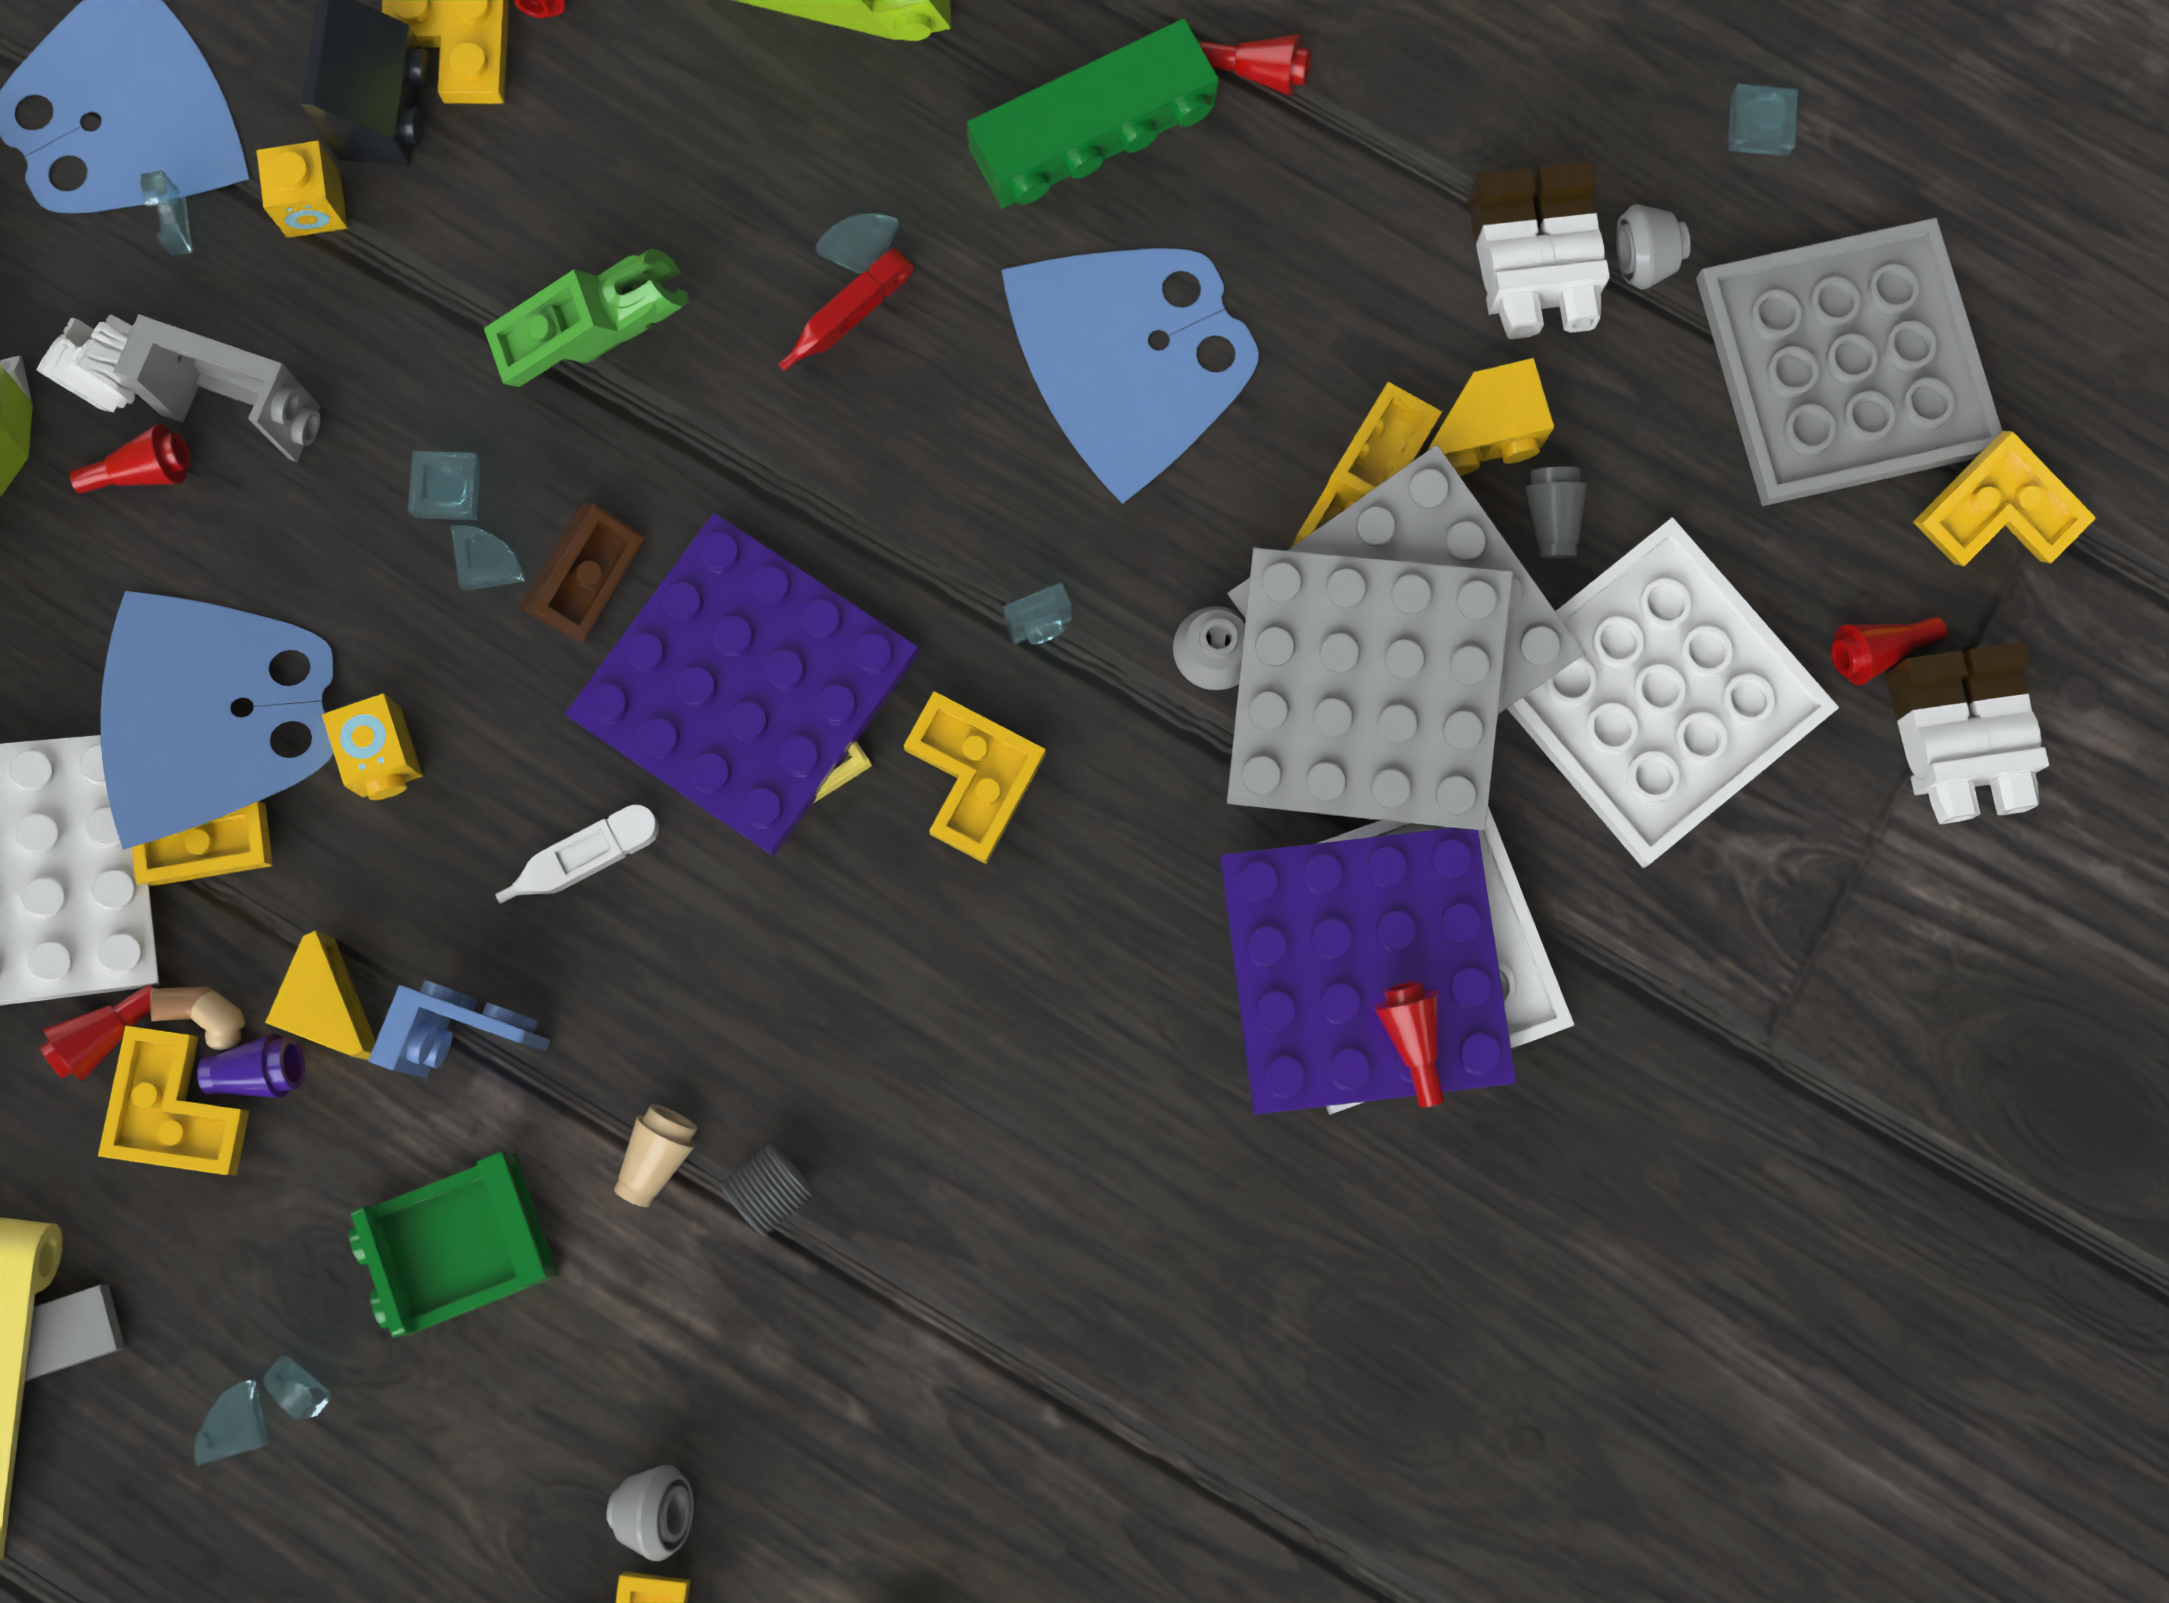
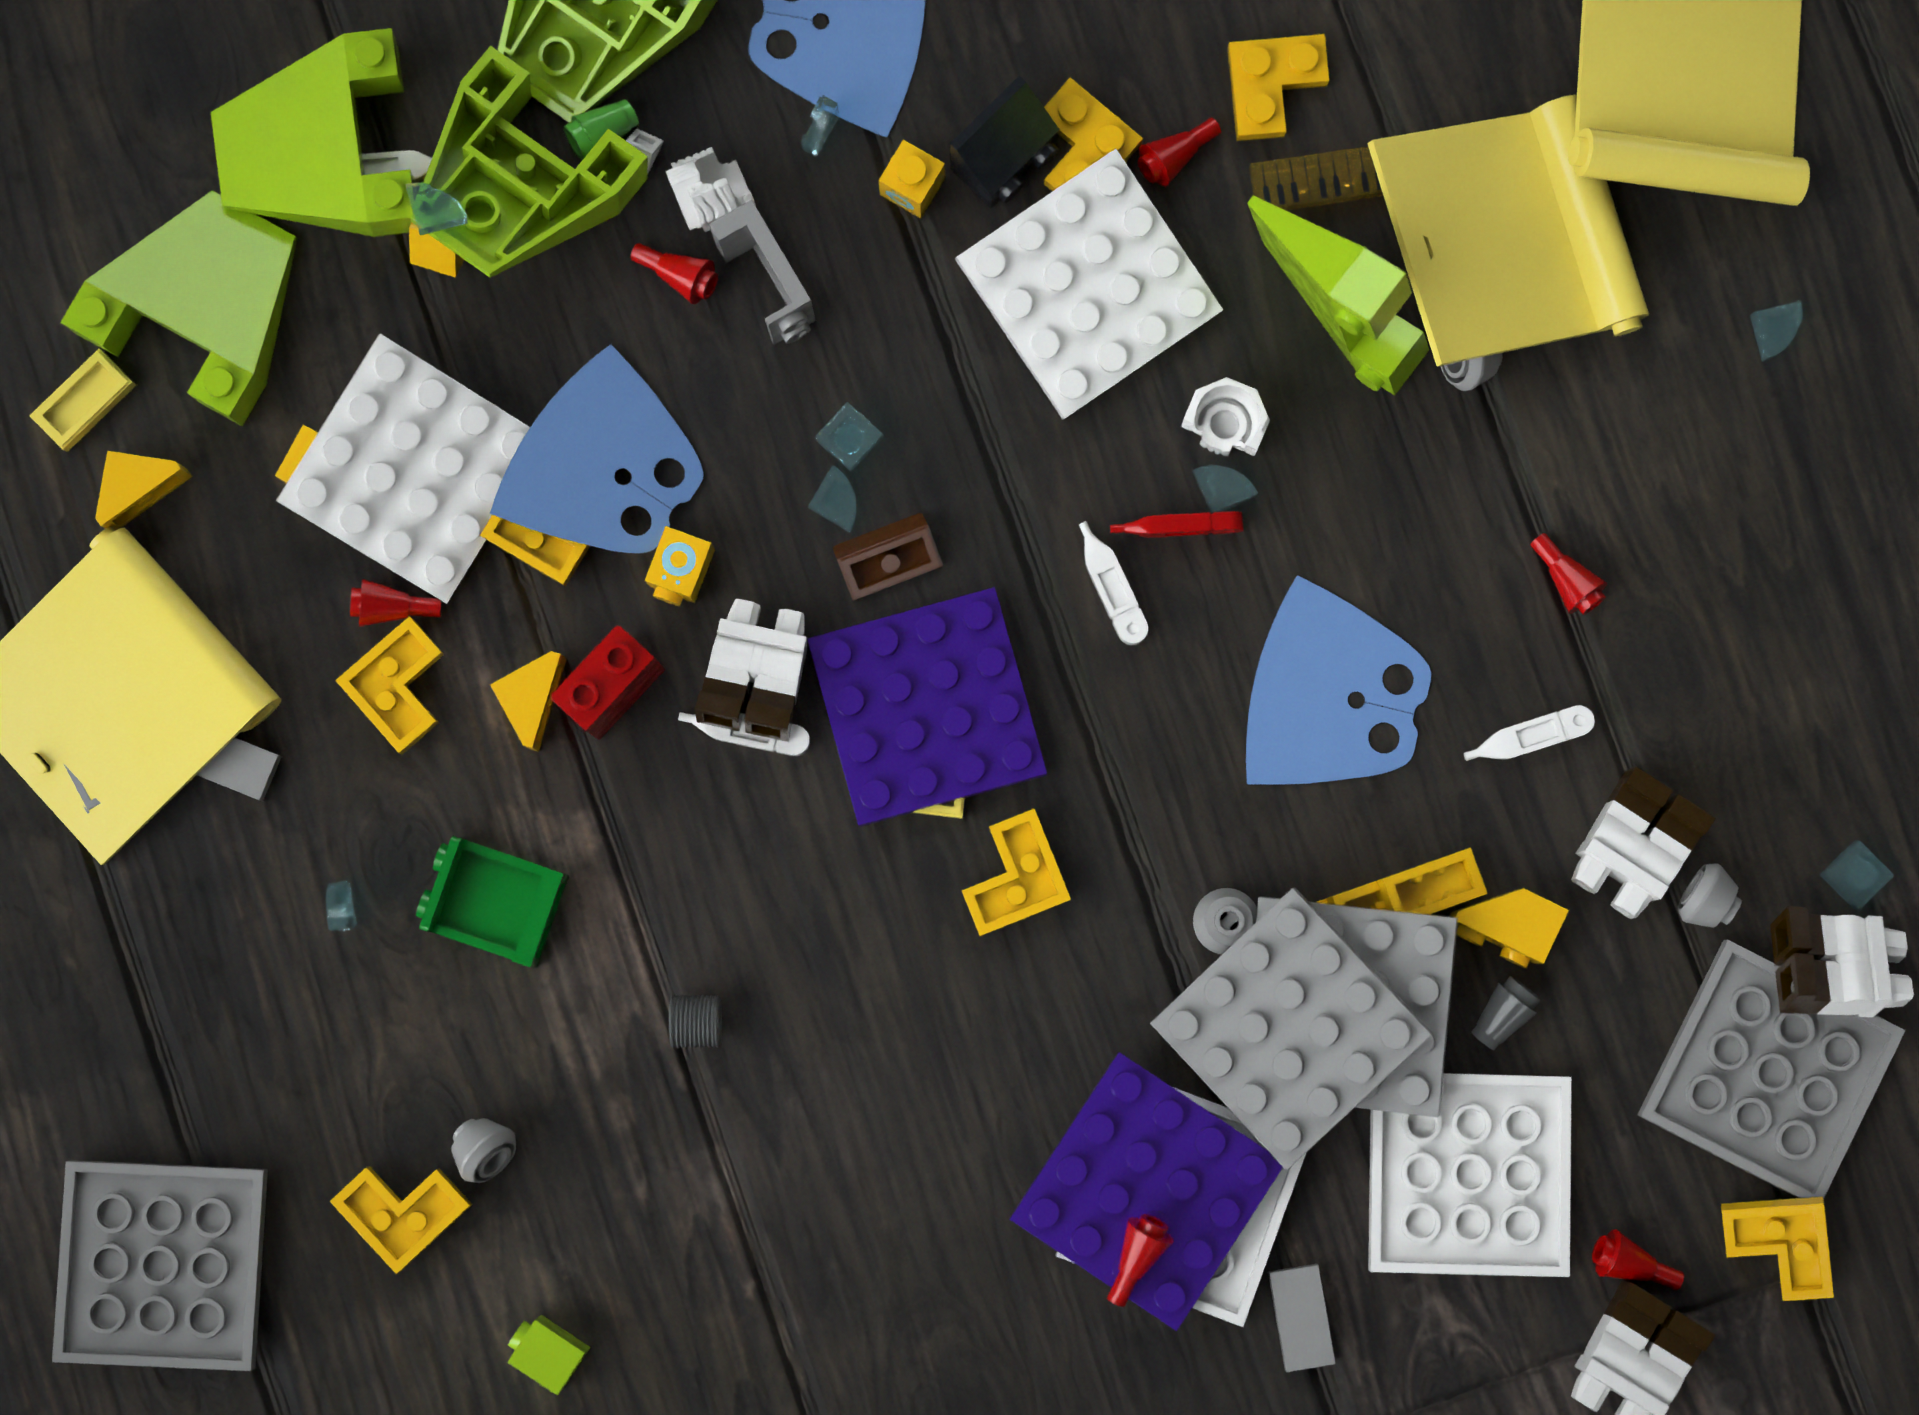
camera: 45 degrees right, 5 degrees up
arm [150,986,245,1050] -> none
clear light blue tile [195,1379,269,1466] -> none
dark purple cone [198,1033,305,1098] -> none
medium blue bracket [368,980,551,1078] -> none
bright green plate [484,249,689,387] -> none
tan cone [614,1104,697,1208] -> none
green brick [967,18,1218,209] -> none
clear light blue plate [1003,582,1072,645] -> none
none -> red panel [551,626,666,740]
none -> white hips [695,599,807,742]
none -> white plate [955,149,1223,419]
none -> white piece [1079,521,1148,645]
none -> white hair [1181,377,1270,456]
none -> light grey tile [1268,1263,1335,1372]
none -> white piece [1464,705,1595,761]
none -> hips [1770,906,1914,1018]

